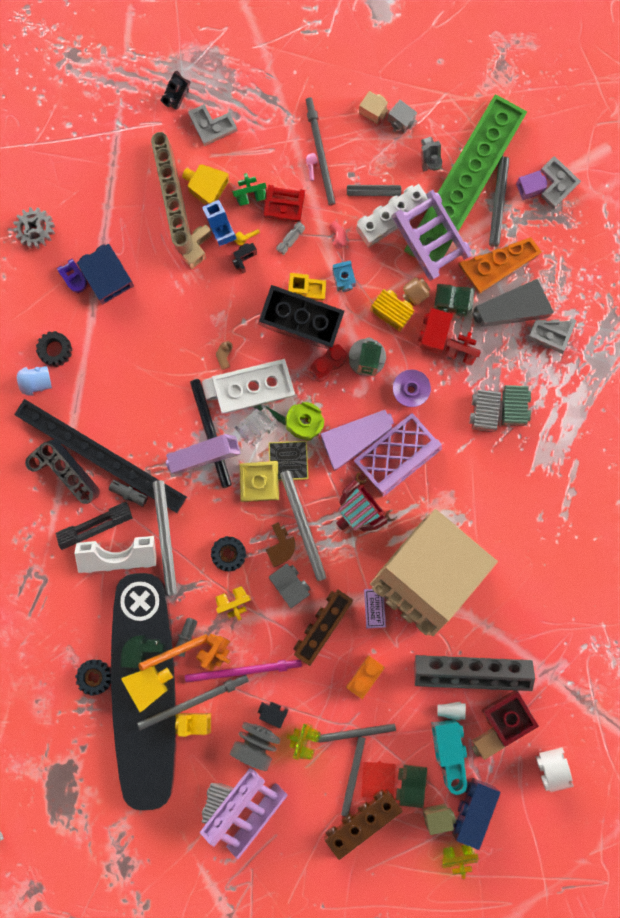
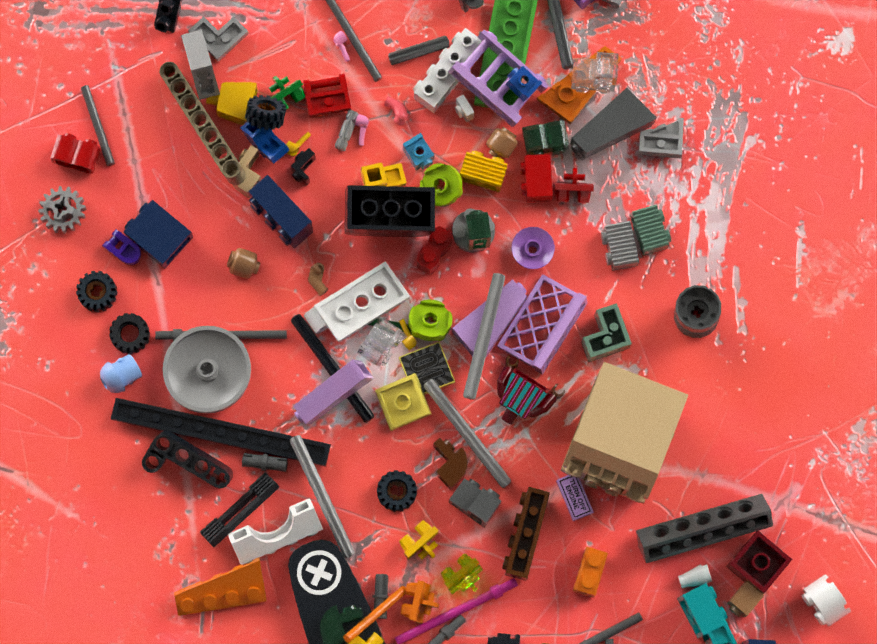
camera: 20 degrees left, 5 degrees down
none -> red brick [50,133,101,174]
none -> black bush [76,271,118,312]
none -> dark grey bar [81,85,115,166]
none -> dark grey bar [155,329,287,341]
none -> light grey dish [163,326,251,414]
none -> orange wing [174,557,267,616]
none -> light grey window [181,29,220,100]
none -> medium nougat head [227,248,260,279]
none -> black bush [245,95,286,130]
none -> dark blue brick [248,175,313,249]
none -> bright pink hand [355,114,369,146]
none -> yellow hand [399,319,417,350]
none -> lime plate [420,163,463,207]
none -> clear neon green hips [441,553,483,595]
none -> white plate [454,94,474,122]
none -> light grey axle [463,273,505,400]
none -> blue brick [506,66,542,102]
none -> clear brick [571,52,618,94]
none -> brick [581,303,632,363]
none -> dark grey wheel [674,285,721,338]

